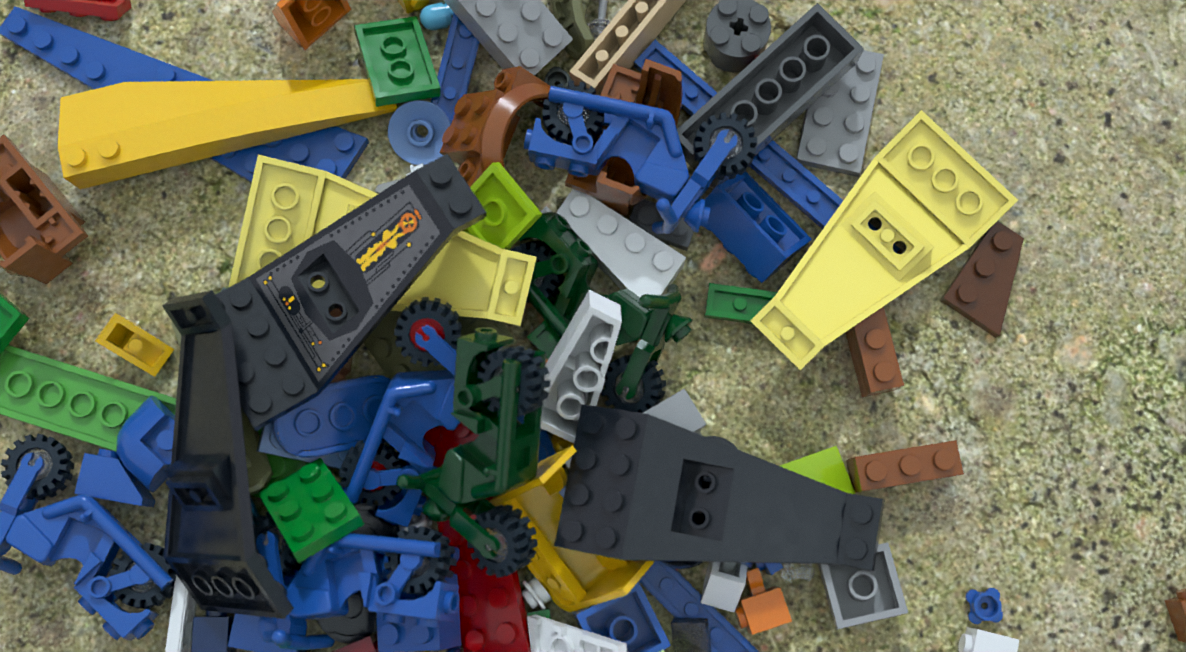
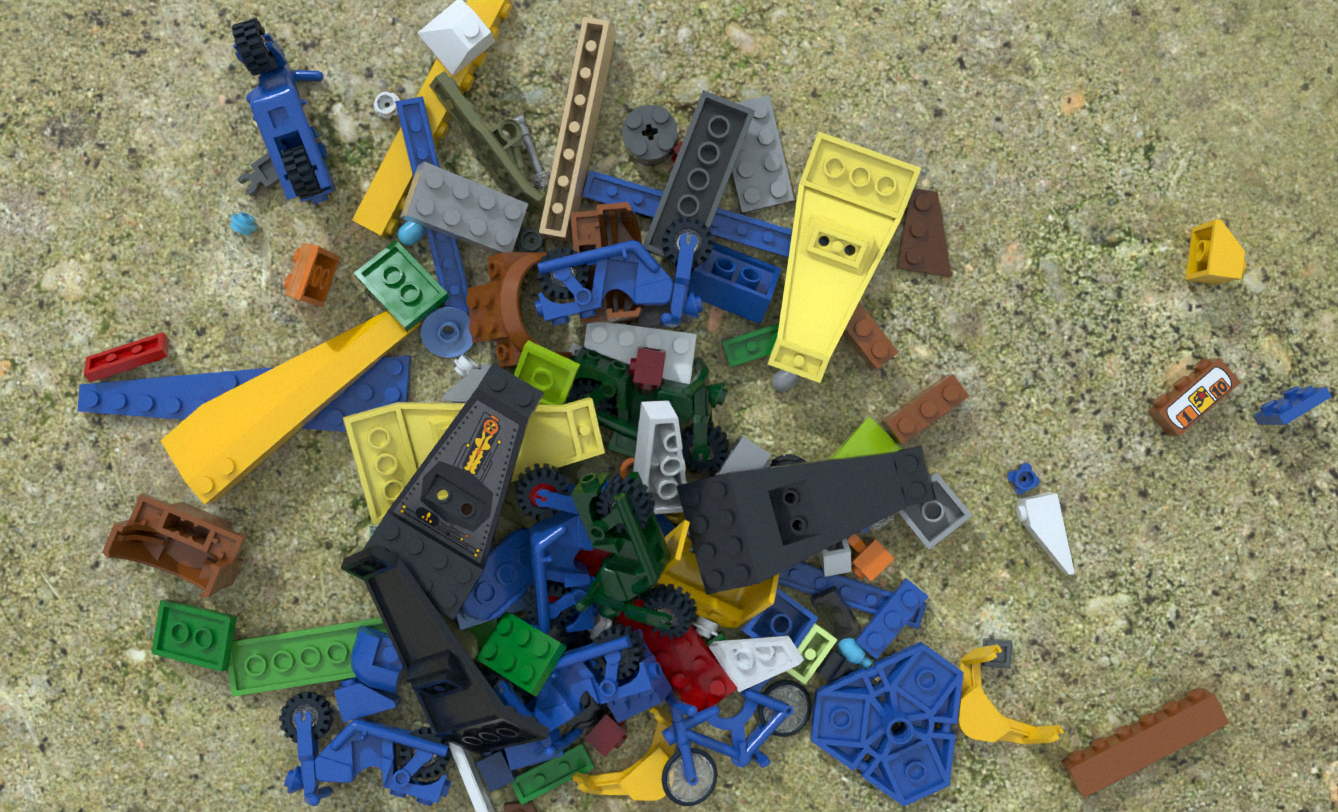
camera: 30 degrees left, 10 degrees up
yellow slope [95,313,175,377] -> none
none -> dark red brick [629,346,666,389]
none -> light grey cylinder [772,369,800,392]

